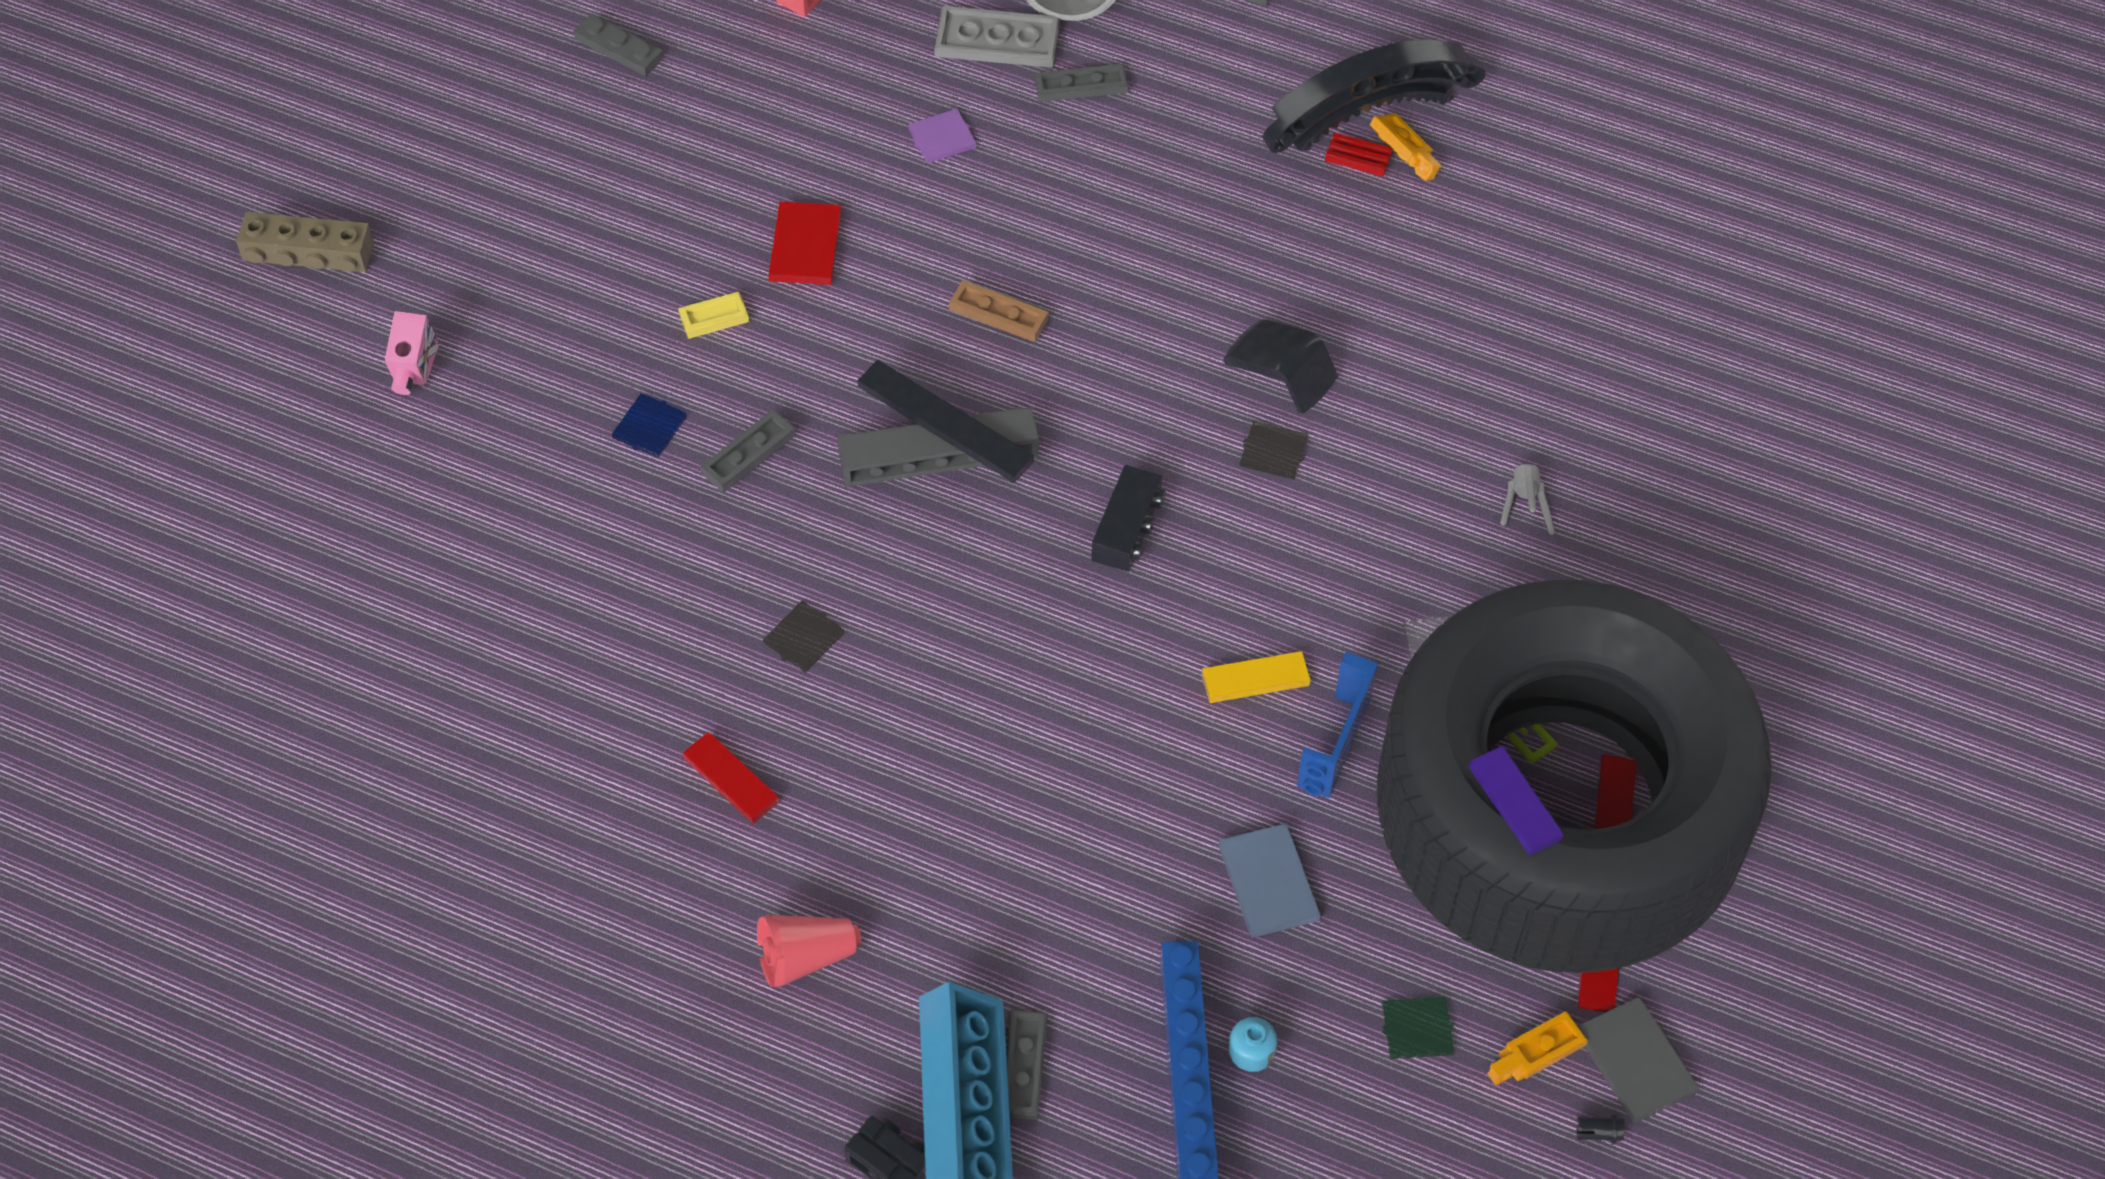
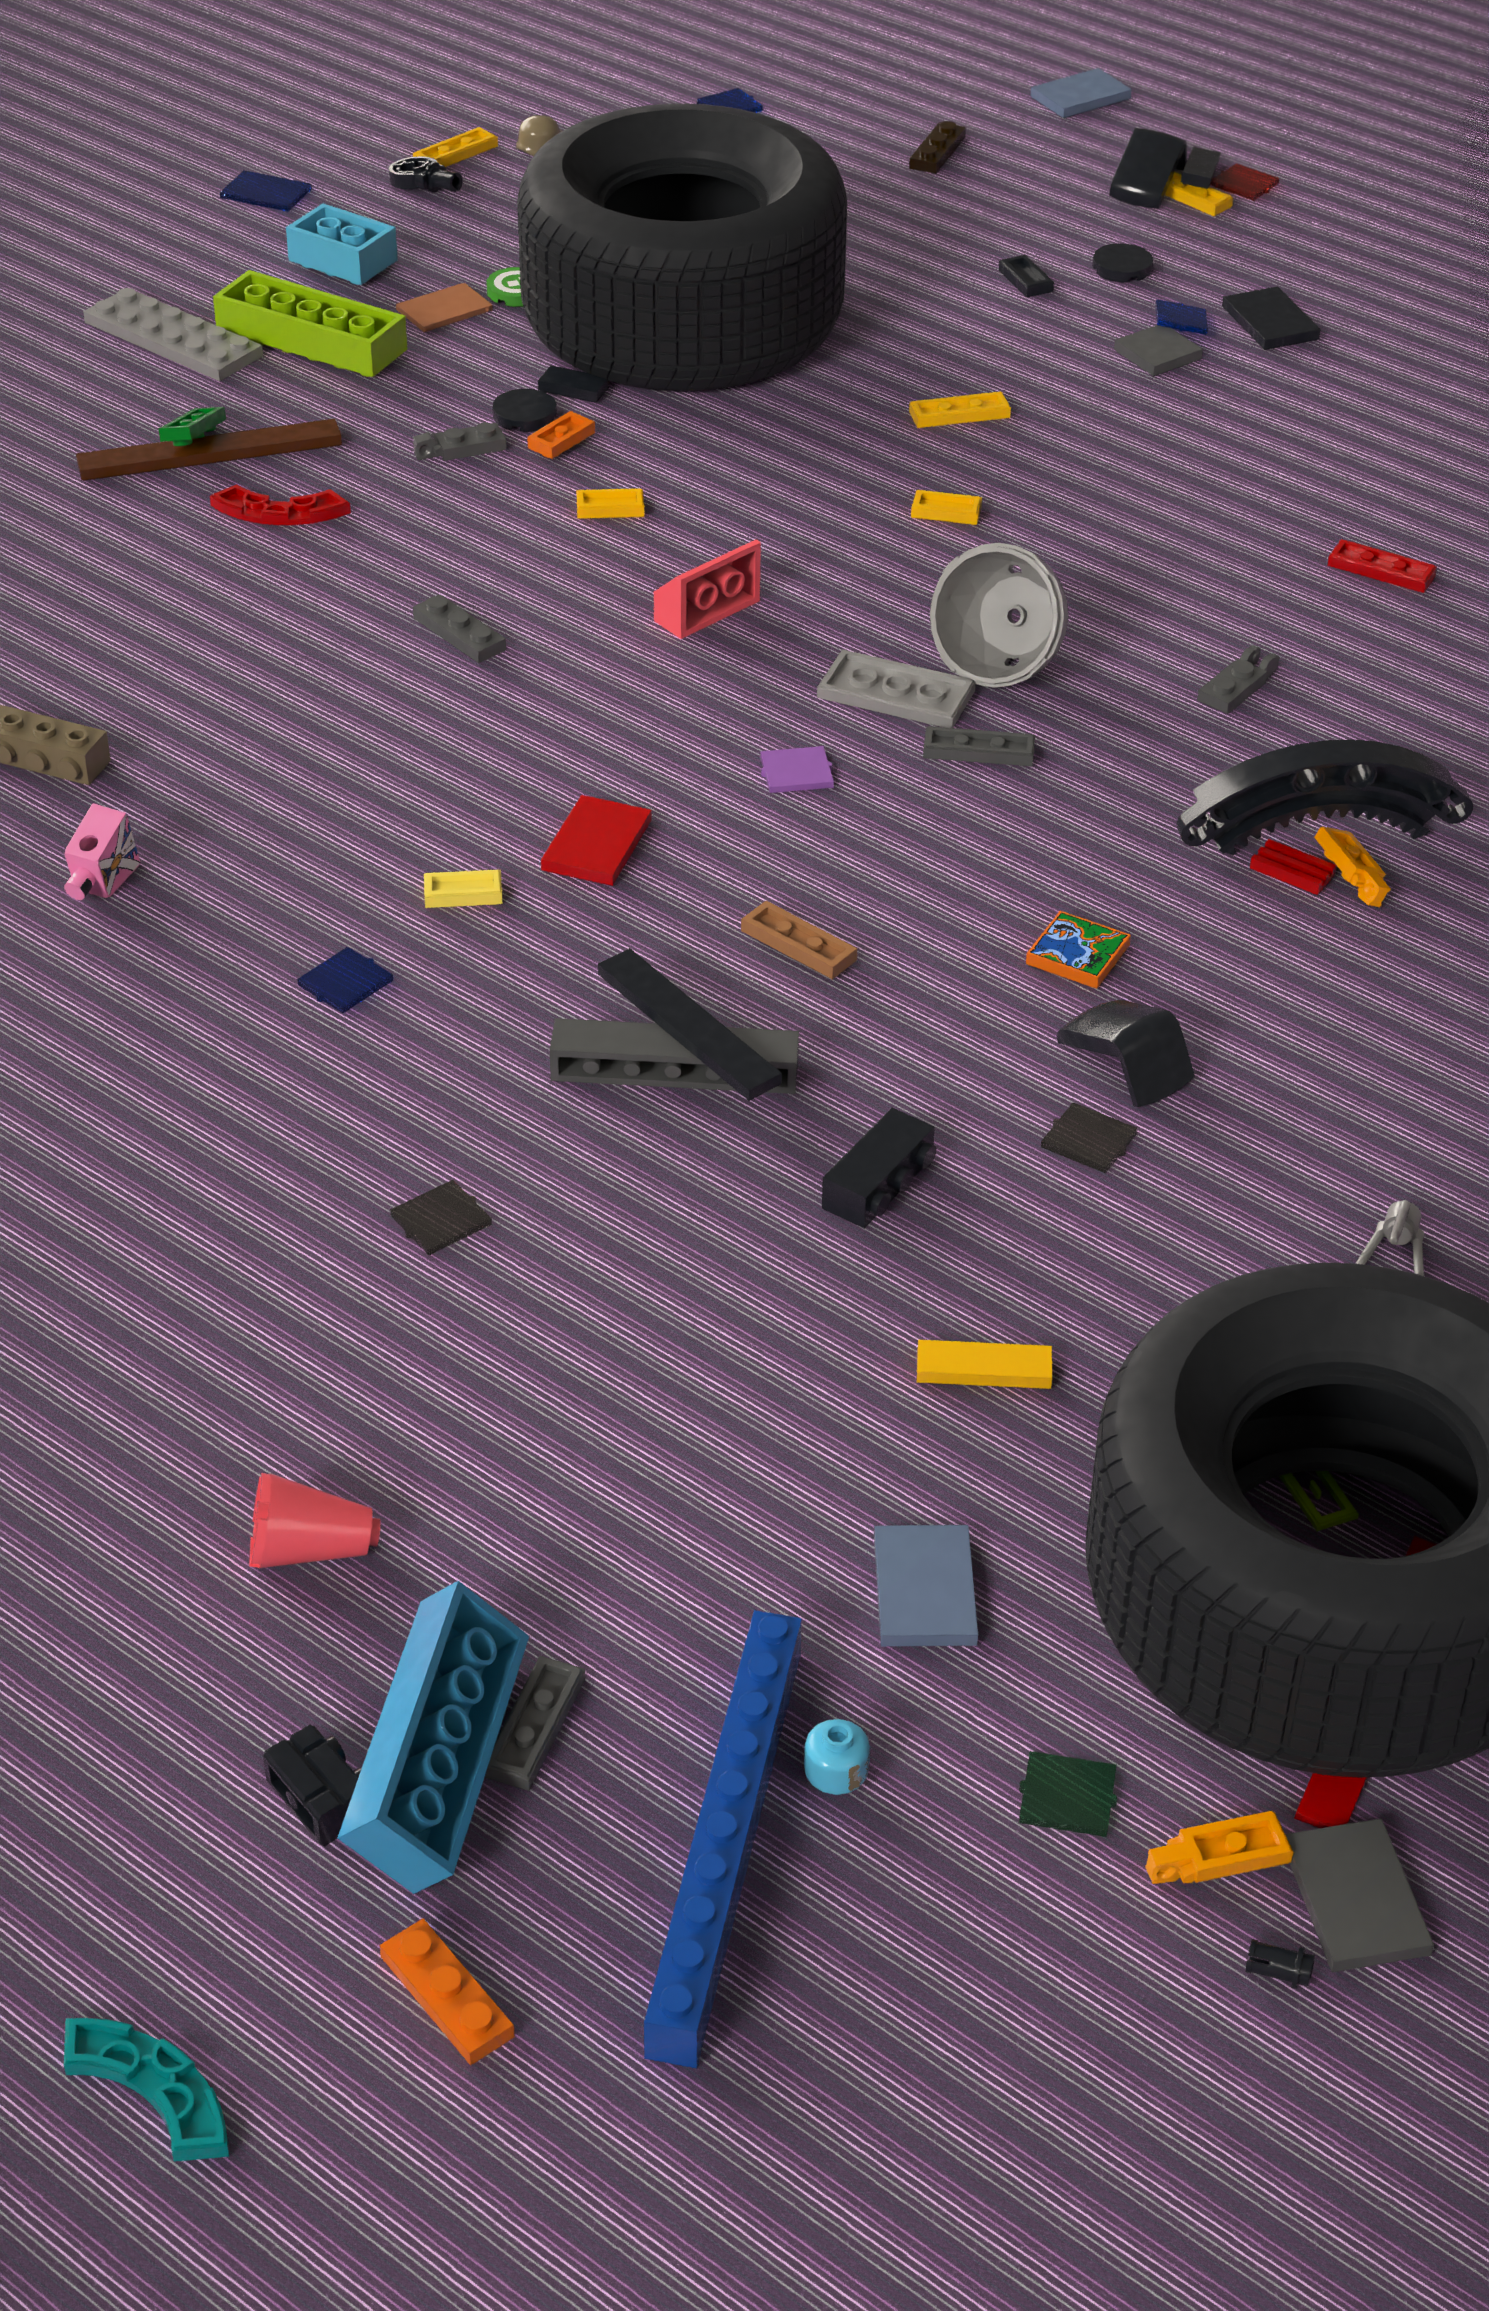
camera: 15 degrees right, 15 degrees down
red tile [682,731,779,824] -> none
dark grey plate [700,410,796,493] -> none
blue panel [1297,651,1378,798] -> none
dark purple tile [1469,746,1563,856] -> none
none -> tile [1026,911,1131,989]

